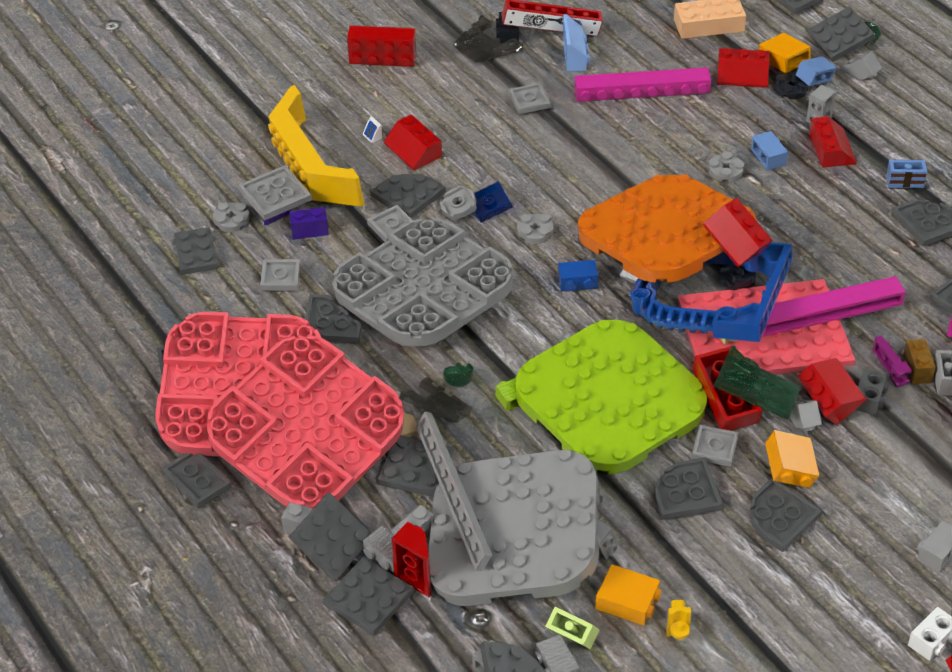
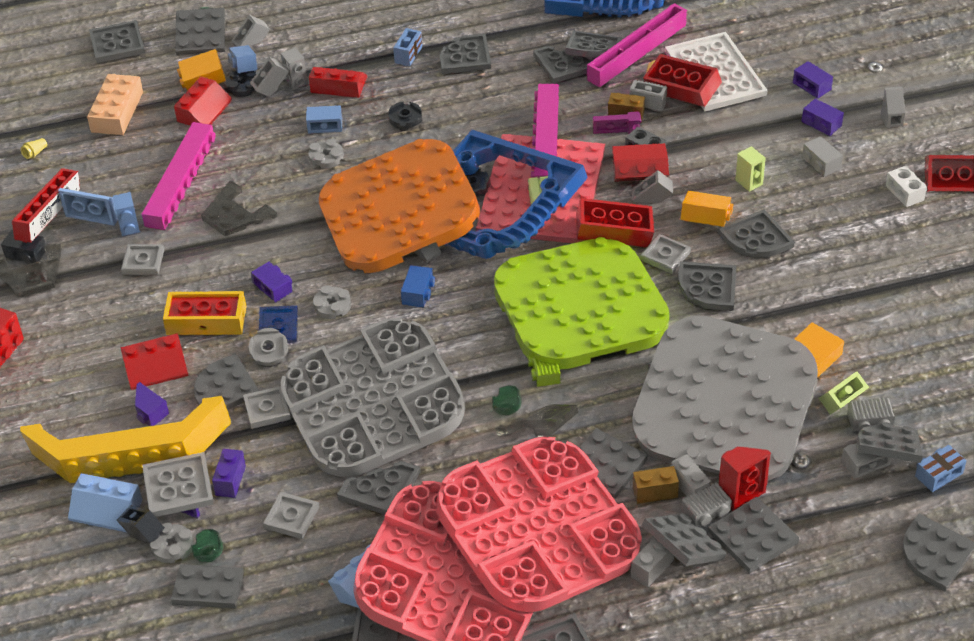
camera: 70 degrees left, 0 degrees up
slope [363,117,382,143] -> none
light grey plate [416,412,492,571] -> none
yellow hips [666,600,691,639] -> none
slope [702,198,773,267] -> none
clear green plate [714,345,801,420] -> none
none -> light blue slope [68,473,142,532]
none -> medium blue brick [113,192,140,236]
none -> black brick [117,505,165,543]
none -> dark purple slope [135,382,169,426]
none -> yellow brick [163,291,246,335]
none -> clear green hair [191,529,224,563]
none -> clear smoke wing [201,180,277,237]
none -> light grey brick [250,57,289,97]
none -> dark purple brick [251,261,293,303]
none -> black plate [388,102,422,131]
none -> pearl gold brick [633,466,679,504]
none -> yellowish green brick [735,146,766,192]

